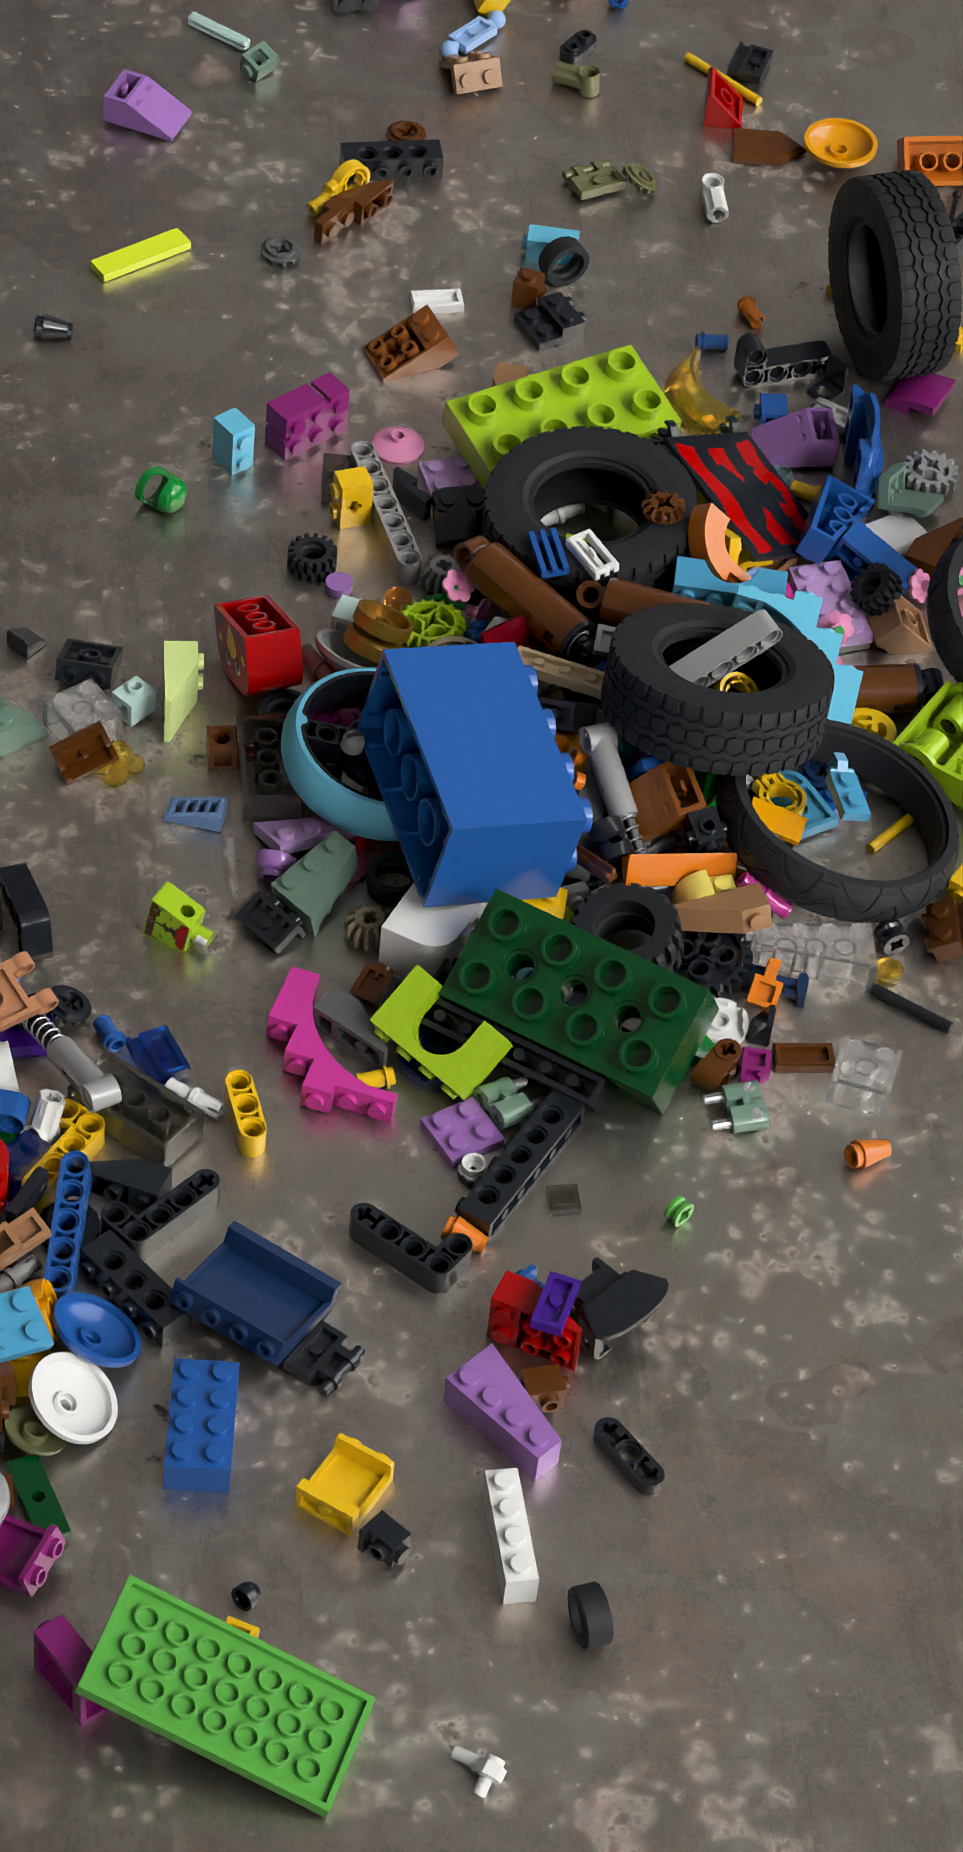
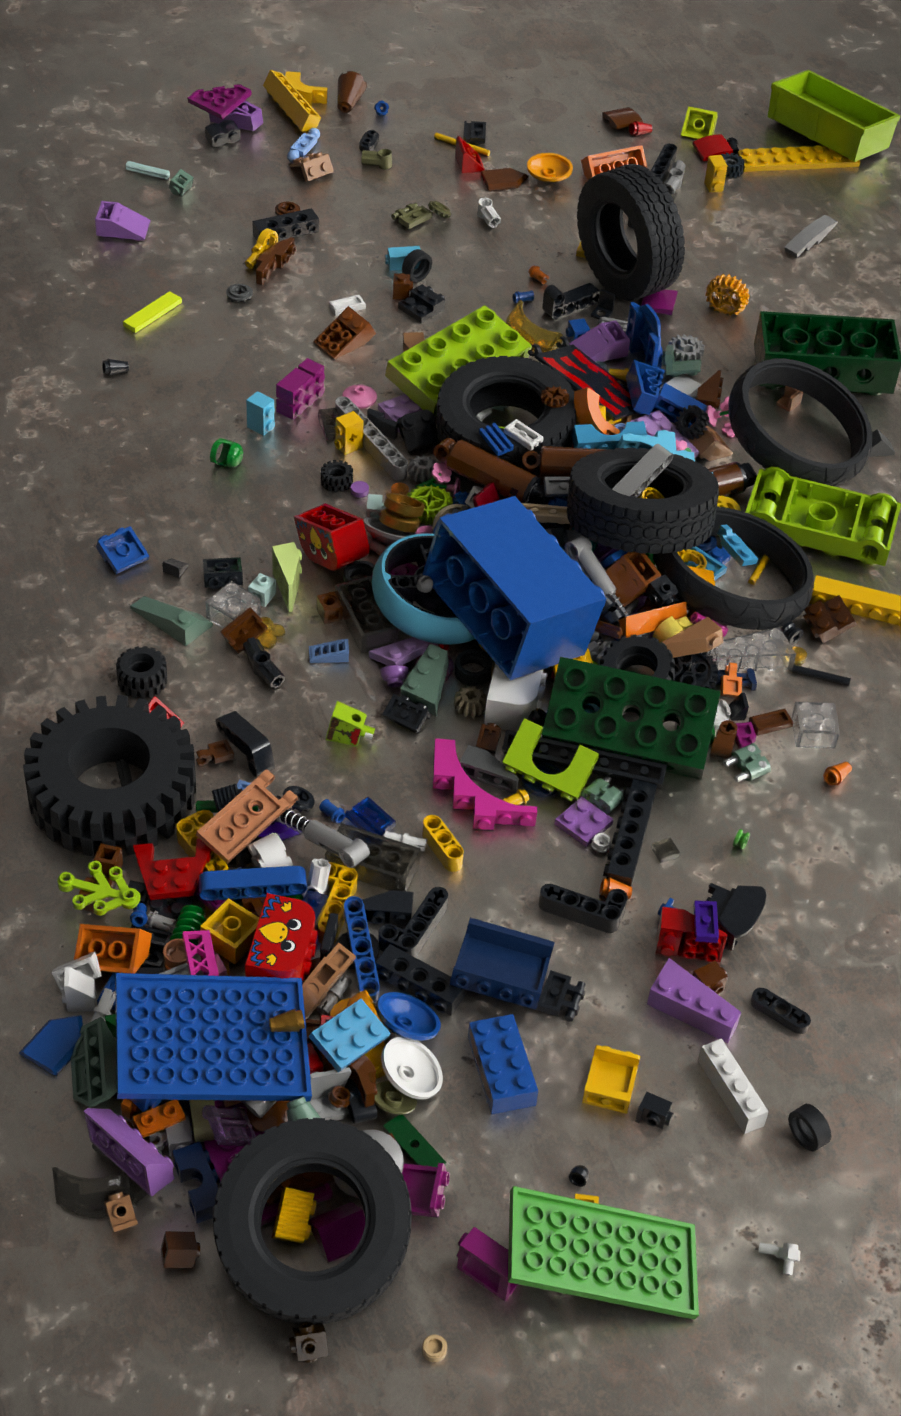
camera: 15 degrees left, 0 degrees up
none -> black piece [243,637,285,689]

